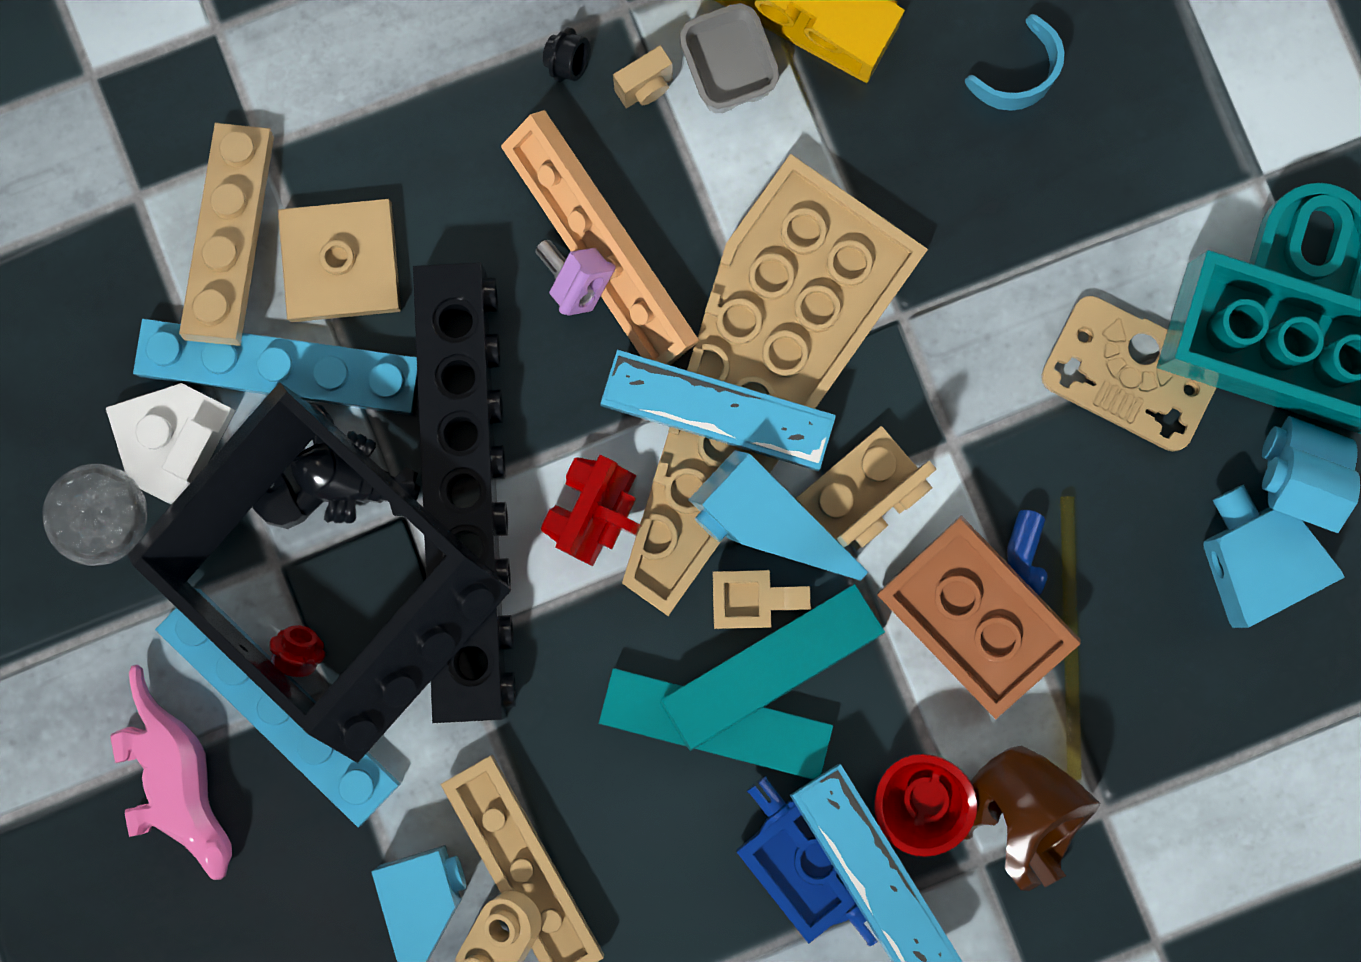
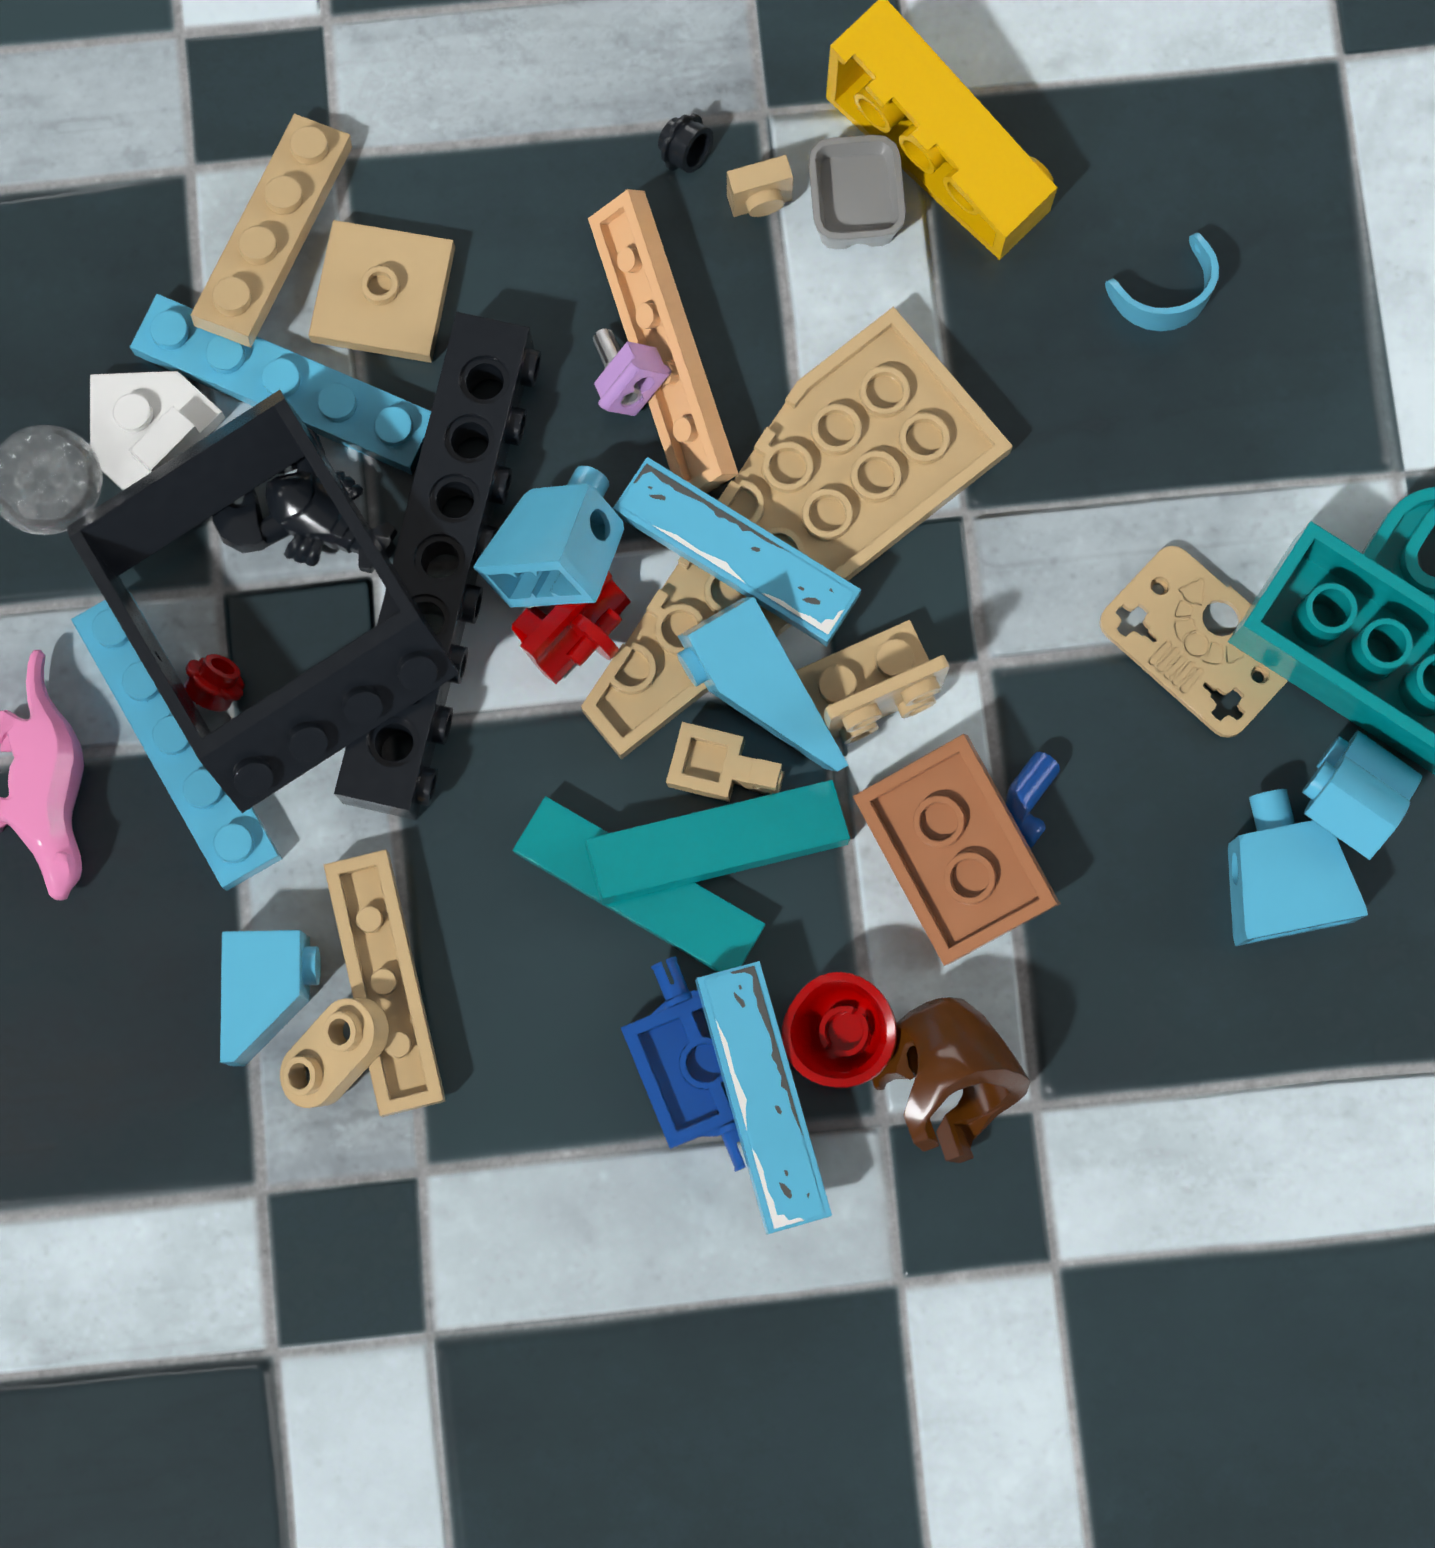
camera: 20 degrees right, 5 degrees down
clear yellow axle [1060,496,1082,780] -> none
none -> medium azure torso [473,466,624,608]

